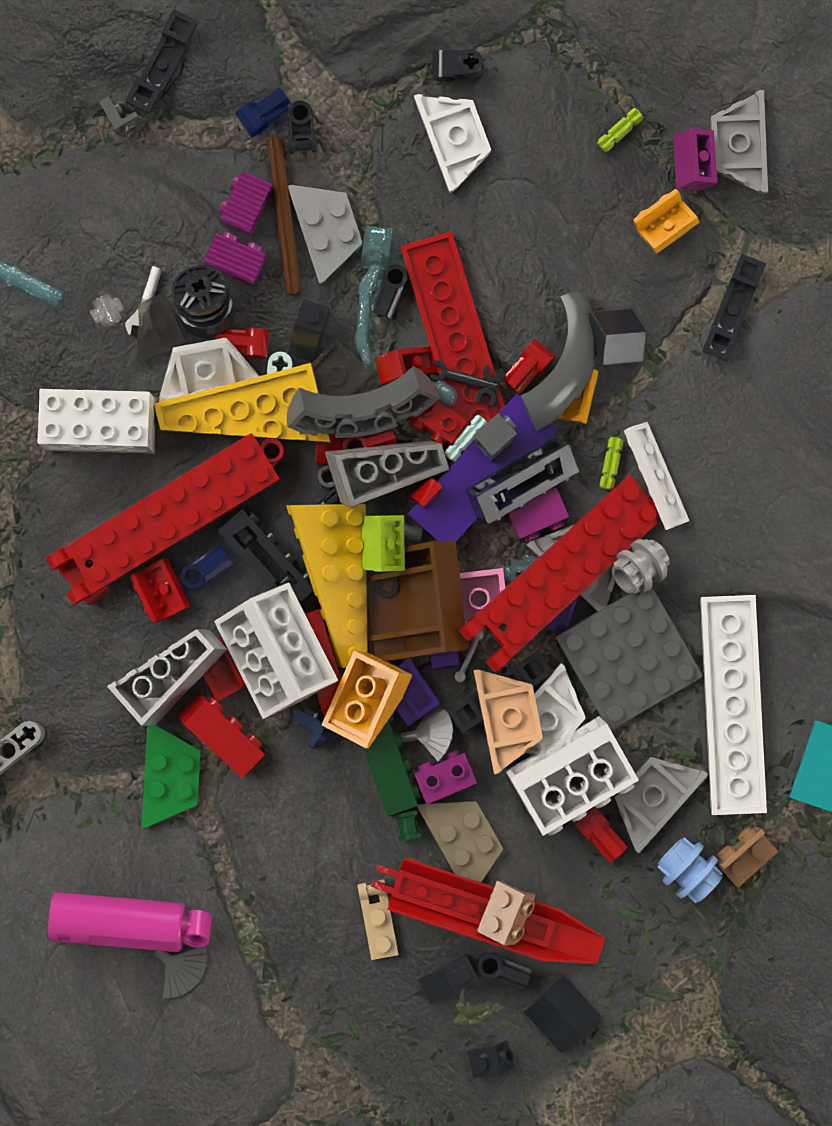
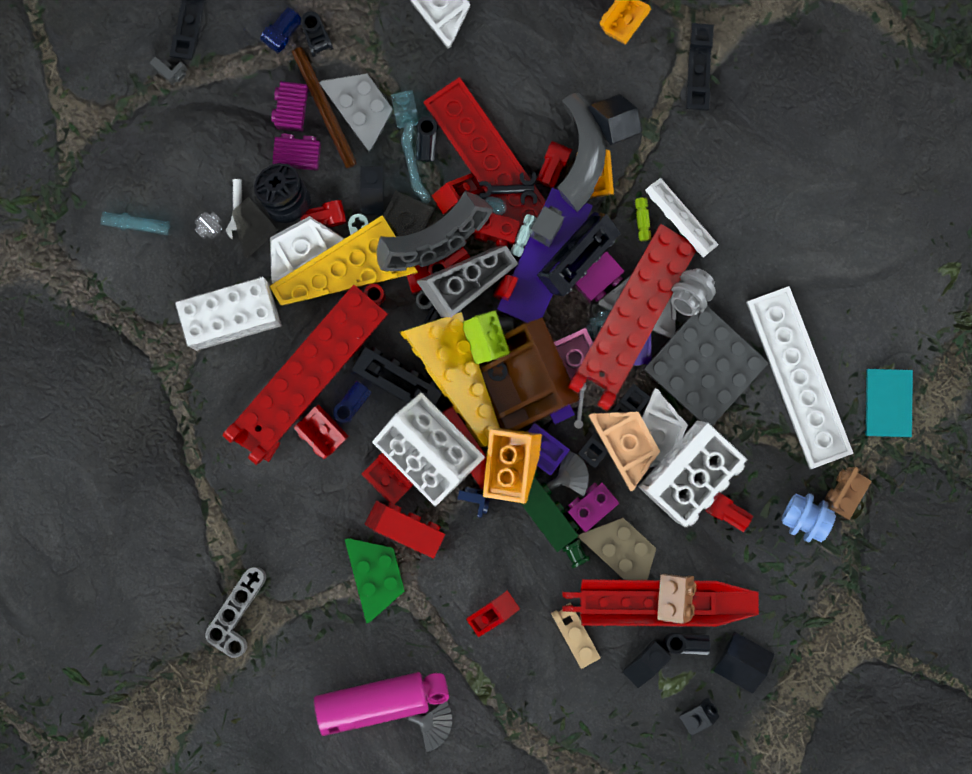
camera: 20 degrees left, 0 degrees up
light grey wedge [107,629,227,726] -> none
light grey wing [614,757,708,853] -> none
none -> red slope [466,590,520,637]

